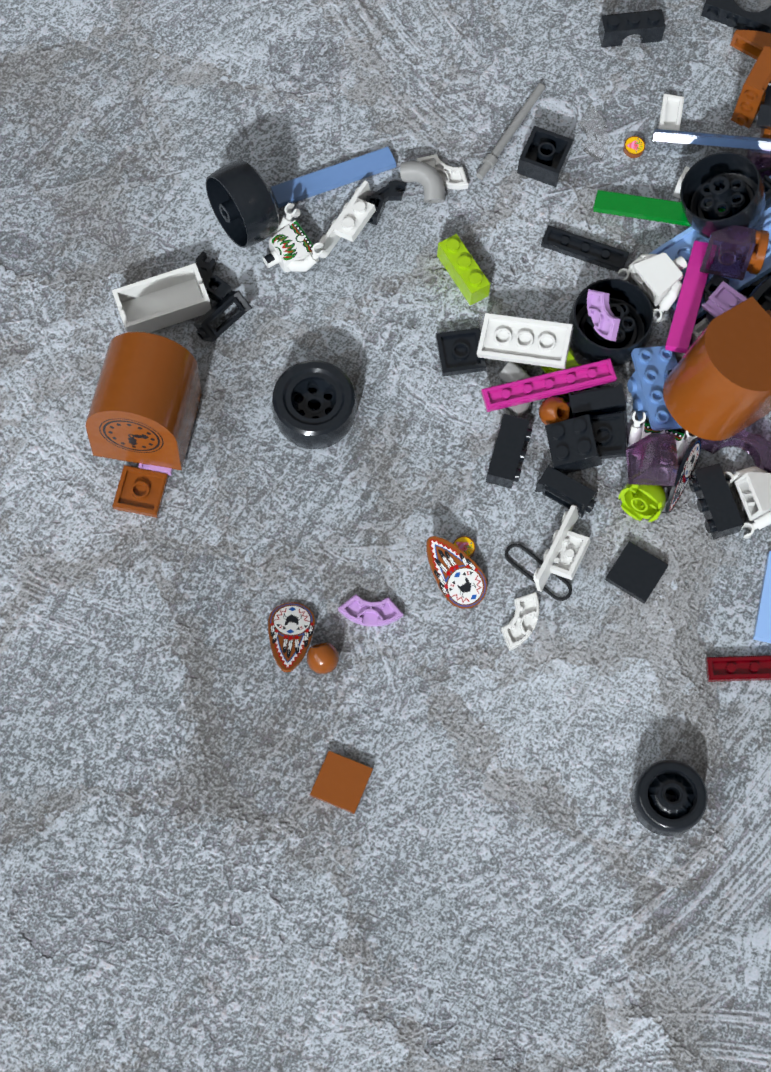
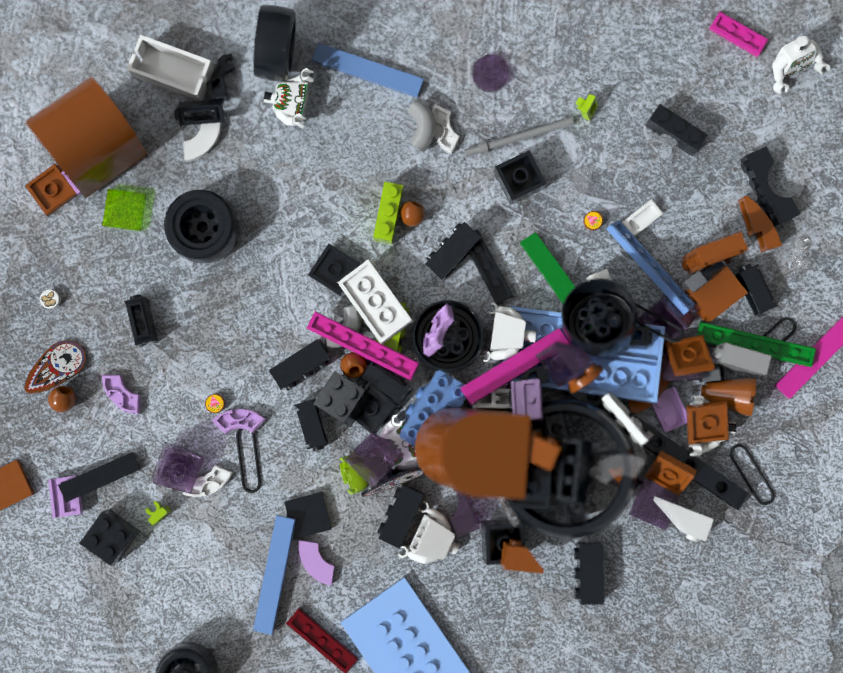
camera: 50 degrees right, 15 degrees up
white bracket [319,180,376,255] -> none
black piece [366,180,407,225] -> none
shield [426,536,487,609] -> none
white bracket [533,505,590,592] -> none
none -> tile [40,290,61,309]
none -> lavender plate [48,475,83,518]
none -> black tile [58,452,141,503]
none -> black brick [79,509,140,566]
none -> clear neon green tile [102,189,147,232]
none -> black window [124,295,158,347]
none -> lime tile [145,501,172,526]
none -> clear purple slope [151,442,204,494]
none -> white tile [184,123,221,162]
none -> lavender tile [212,409,267,435]
none -> medium blue tile [253,515,296,635]
none -> lavender tile [299,540,335,585]
none -> dark orange piece [399,200,426,227]
none -> black brick [425,222,483,280]
none -> clear purple tile [472,54,509,92]
none -> lime tile [575,94,599,121]

